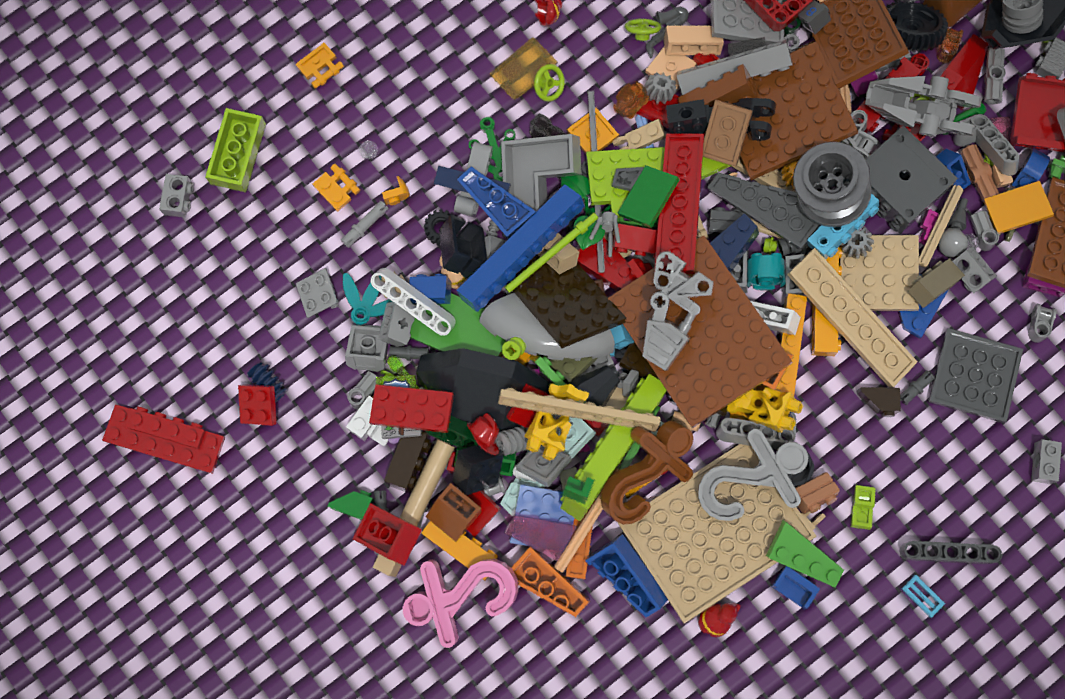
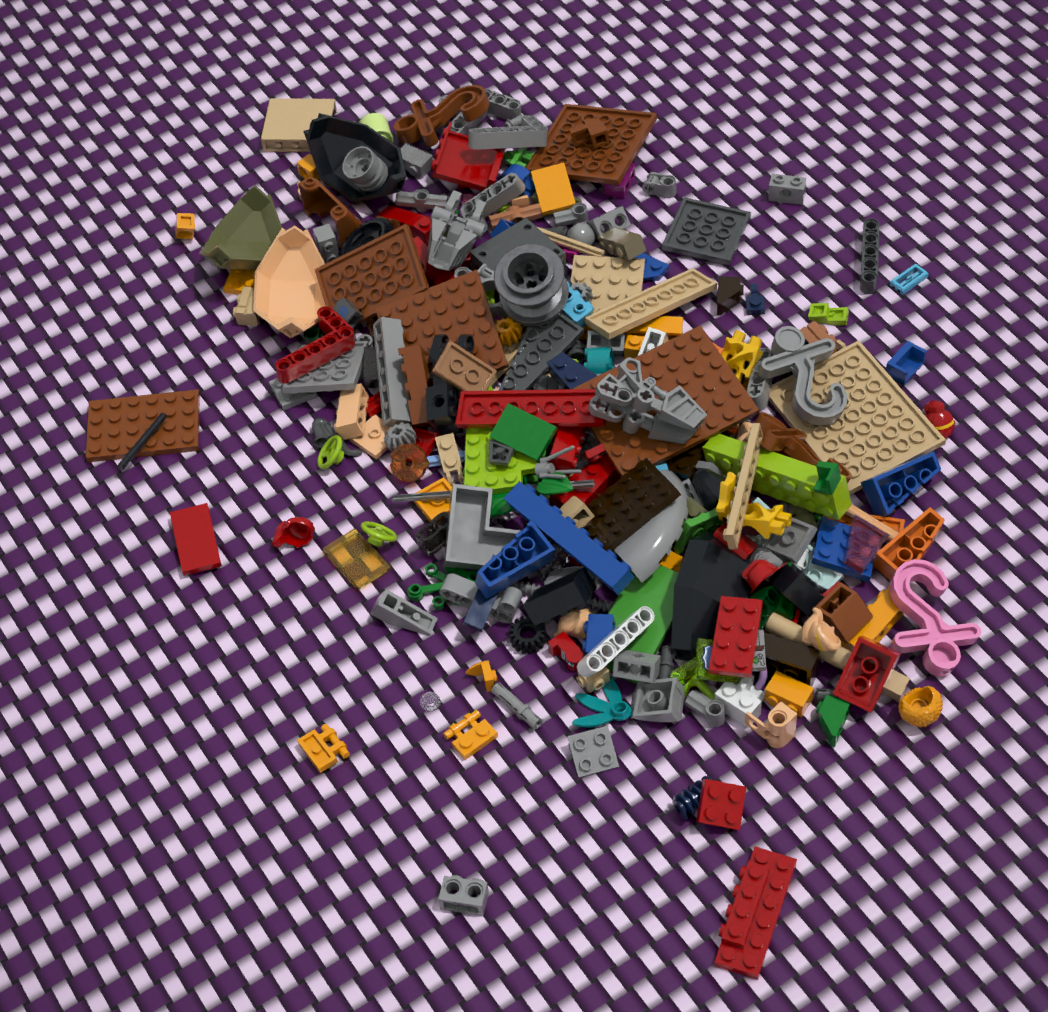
camera: 85 degrees left, 25 degrees down
lime brick [205,108,266,192] -> none
lime wheel [502,337,526,360] -> none
lime bar [504,213,599,293] -> none
bright green wing [766,520,844,588] -> none
dark grey pin [900,370,935,405] -> none
none -> light grey slope [370,589,438,635]
none -> red leg [548,631,584,671]
none -> dark blue plate [745,283,765,315]
none -> light nougat piece [745,702,797,748]
none -> light orange brick [764,671,814,718]
none -> light nougat hair [801,607,841,652]
none -> light orange hair [898,686,943,727]

